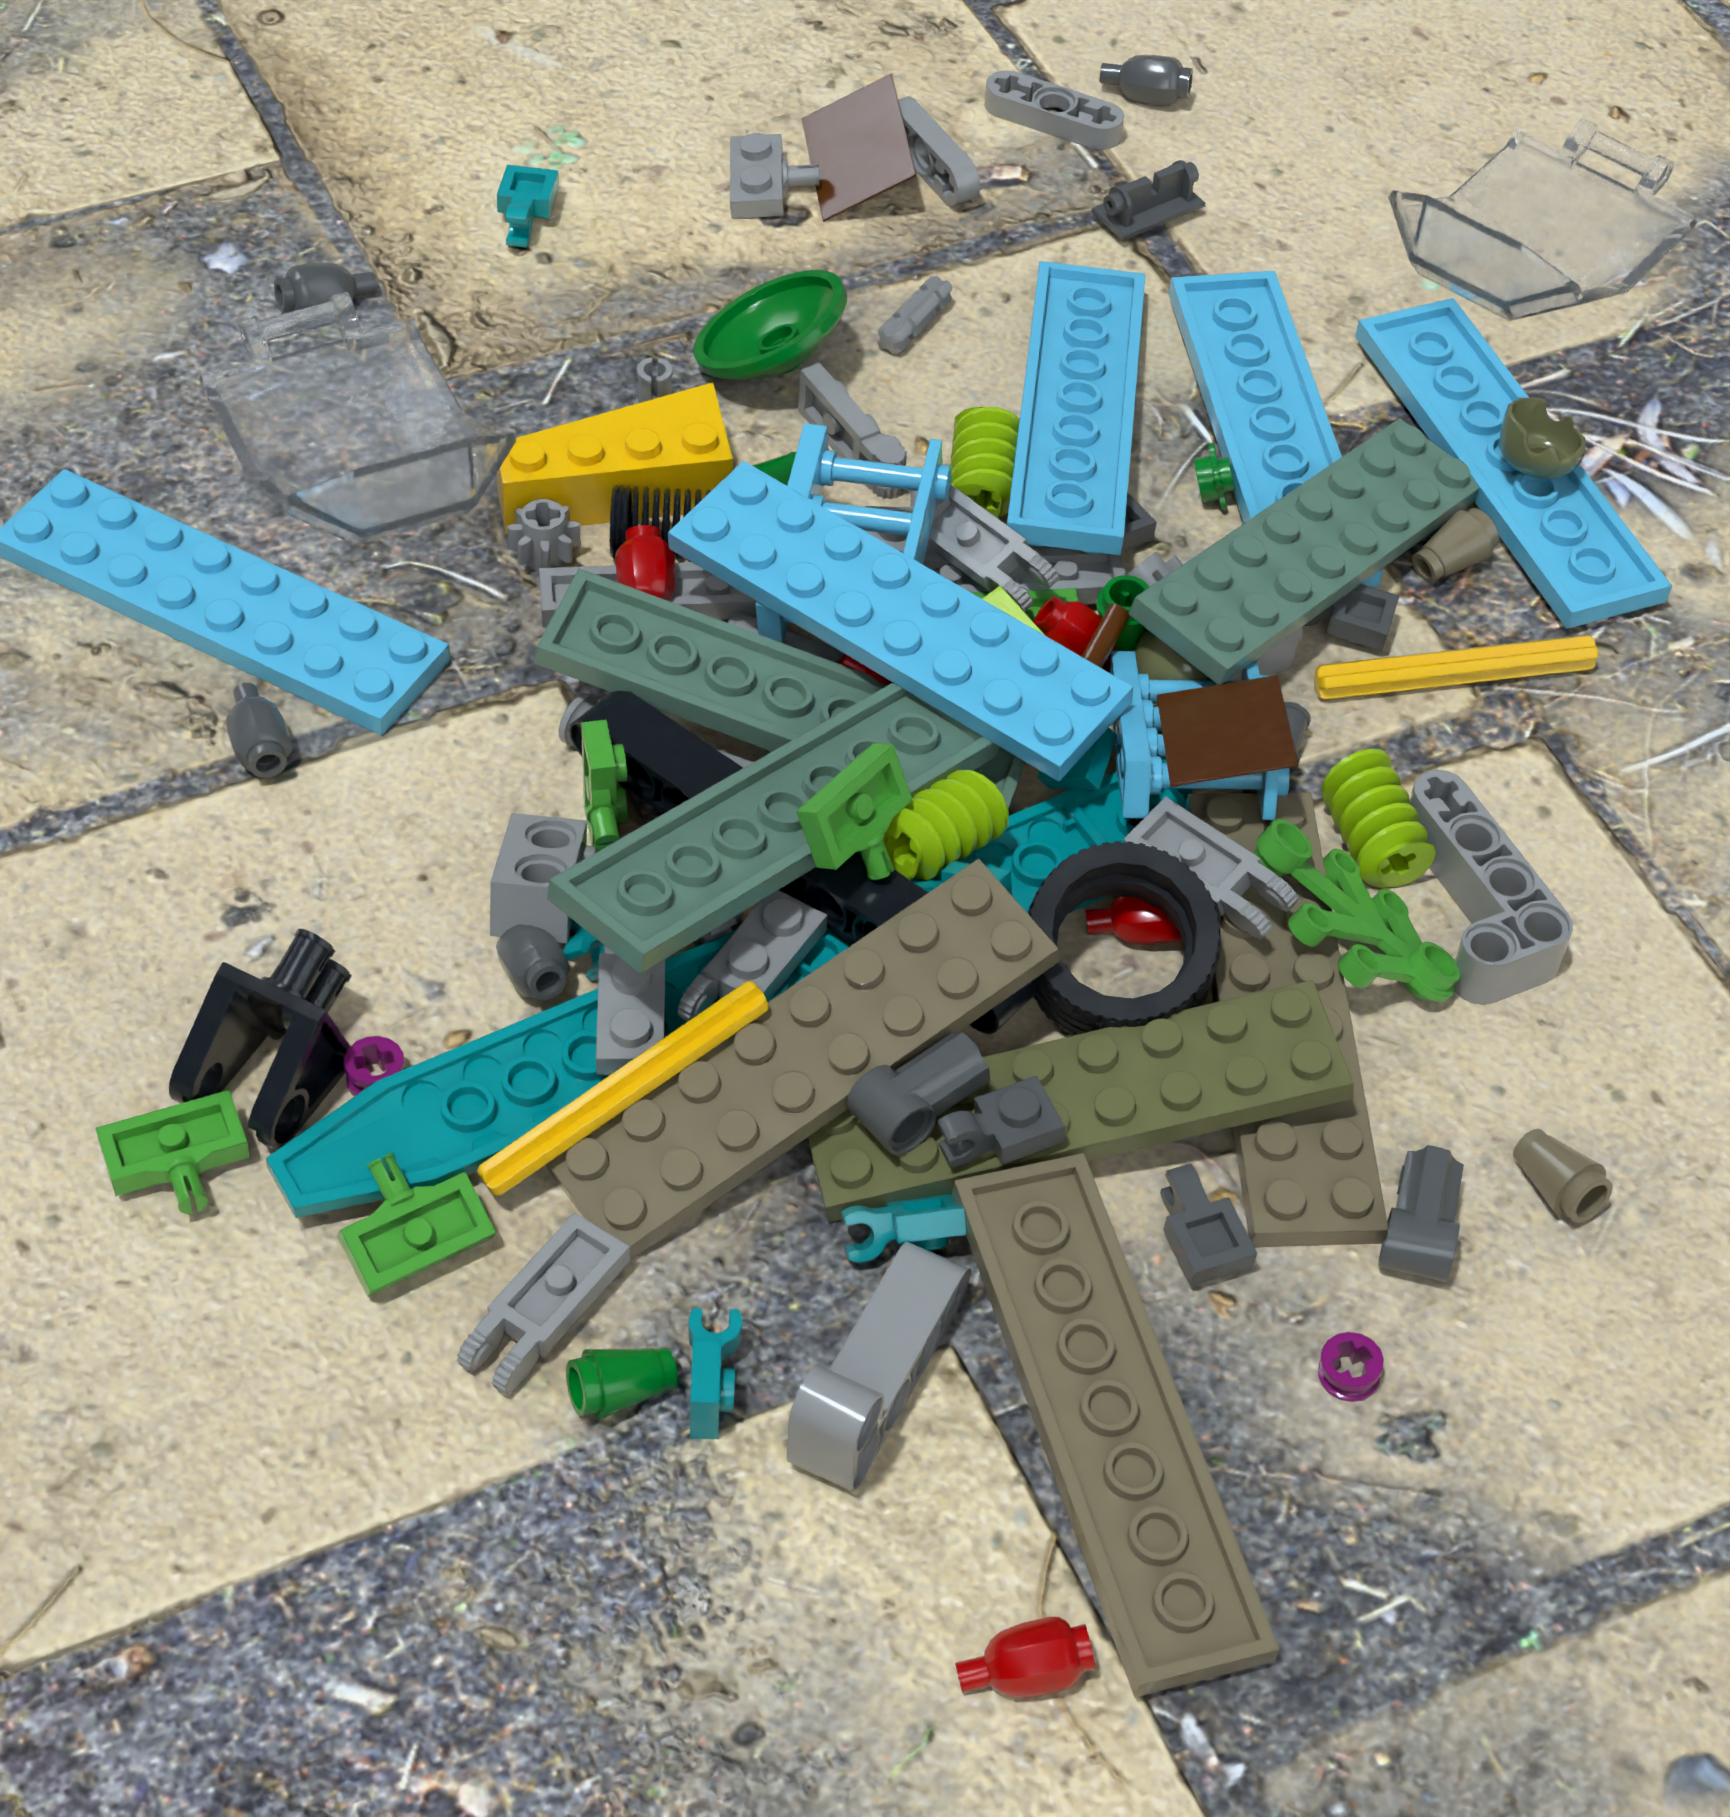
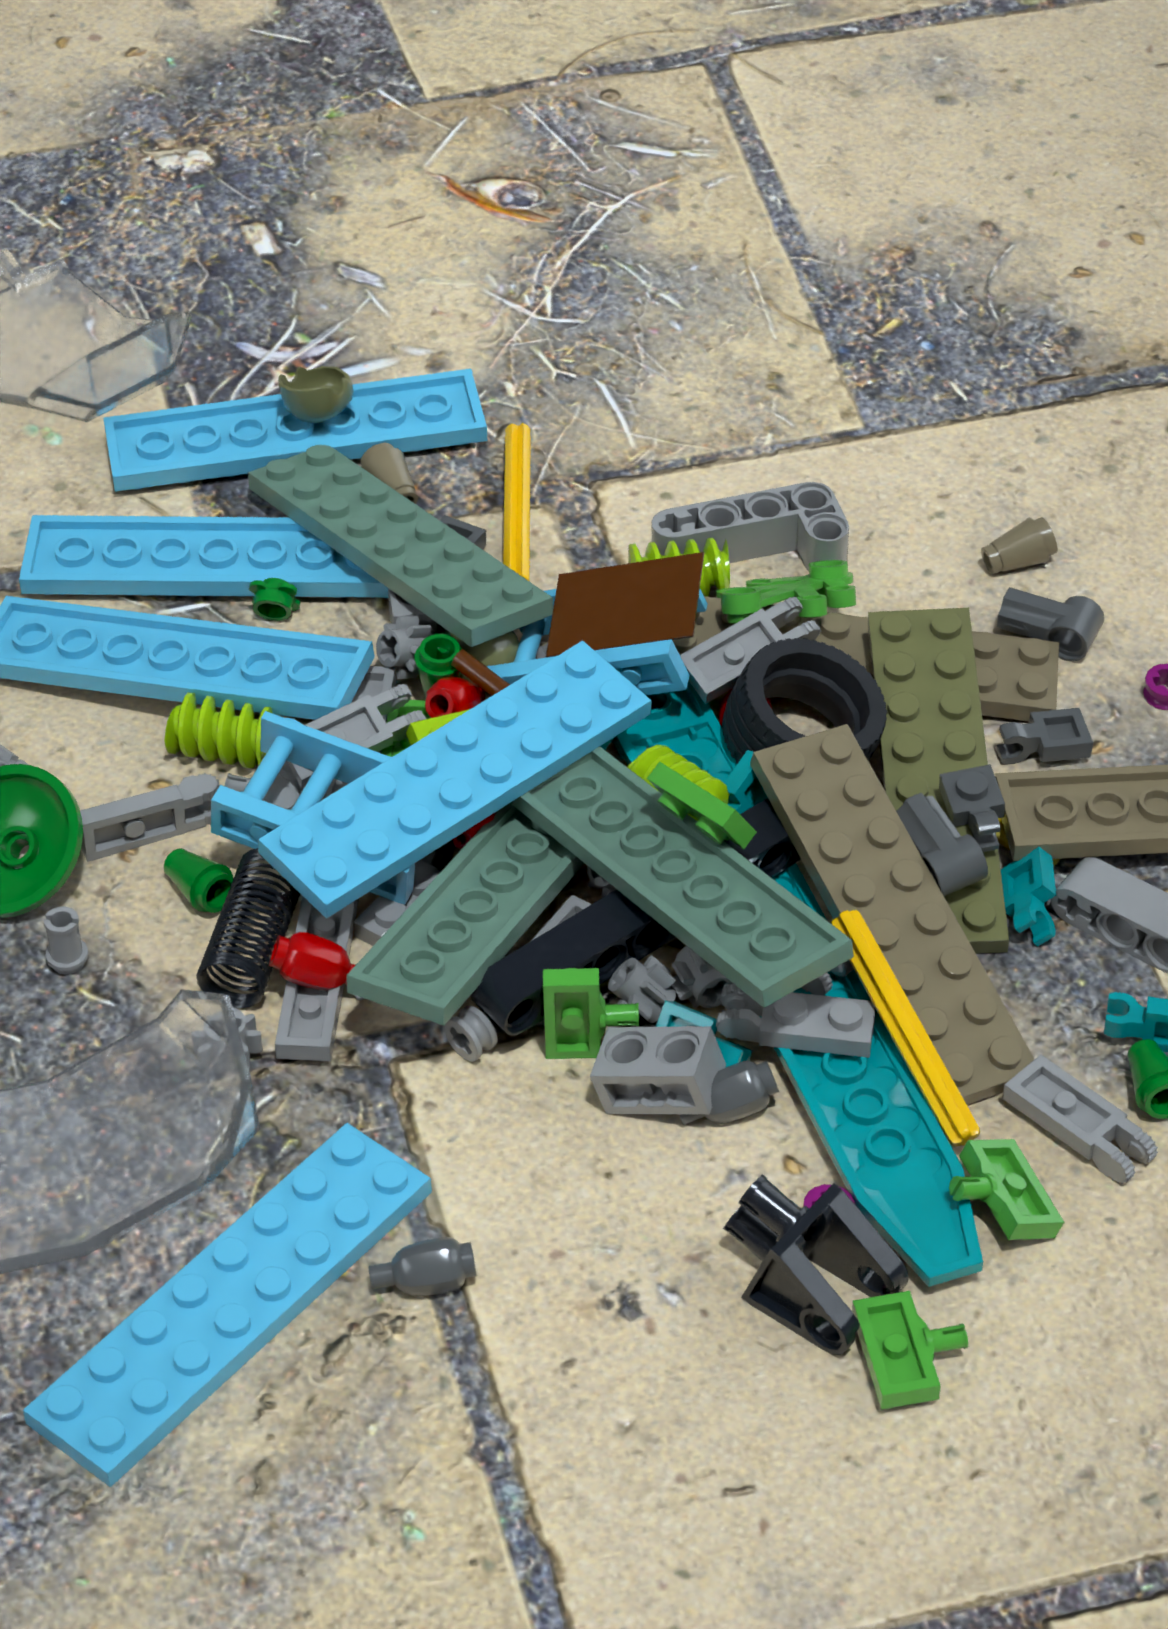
camera: 75 degrees left, 5 degrees down
yellow wedge [495,382,733,534] -> none

